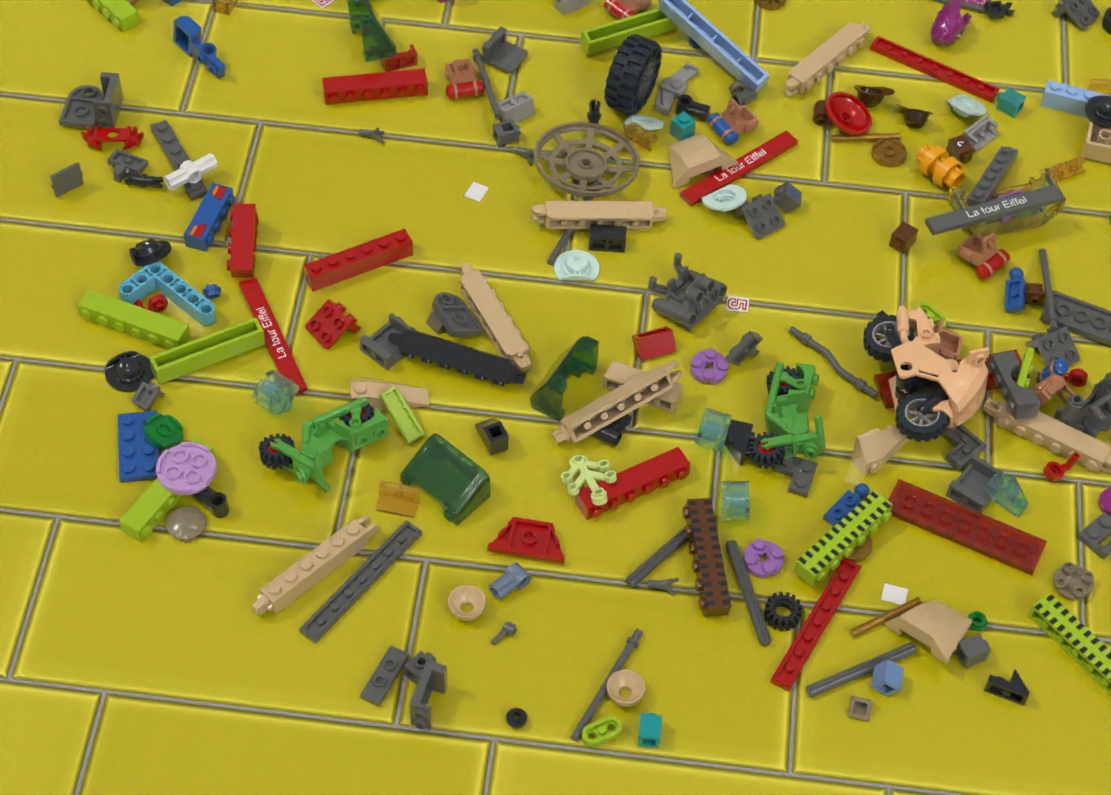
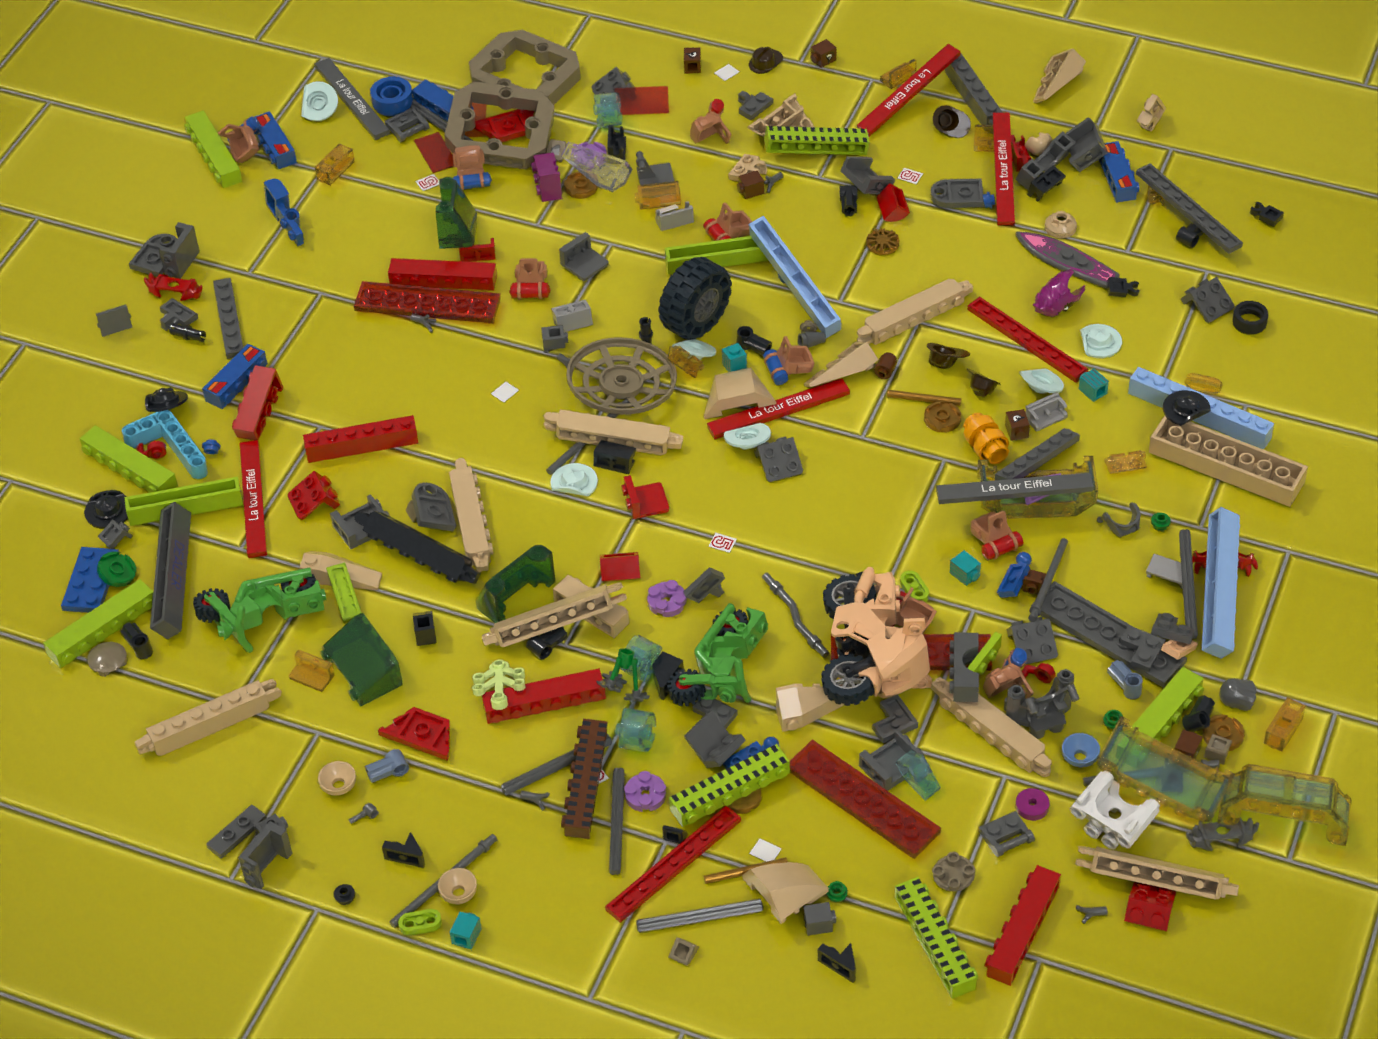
camera: 20 degrees right, 5 degrees down
lavender tile [156,442,217,495] -> none
white piece [163,153,218,191] -> none
clear light blue brick [253,370,299,415] -> none
dark grey tile [299,520,422,644] -> none
dark grey bar [472,48,502,119] -> none
dark grey piece [648,253,727,331] -> none
light grey plate [653,63,699,116] -> none
black tyre [764,591,802,632] -> none
dark grey brick [773,181,802,213] -> none
red dish [825,92,872,135] -> none
medium blue brick [871,659,903,696] -> none
reddish brown brick [889,221,918,254] -> none
red plate [1043,452,1080,482] -> none
none -> dark grey brick [150,502,191,639]
none -> clear red plate [354,281,501,324]
none -> black slope [382,832,425,868]
none -> plant [597,648,650,703]
none -> red bracket [621,475,669,519]
none -> black slope [662,825,687,844]
none -> dark grey bracket [684,711,746,768]
none -> tan wedge [804,342,878,387]
none -> teal brick [950,550,981,586]
none -> light aqua hat [1080,324,1122,358]
none -> dark grey helmet [1097,502,1141,537]

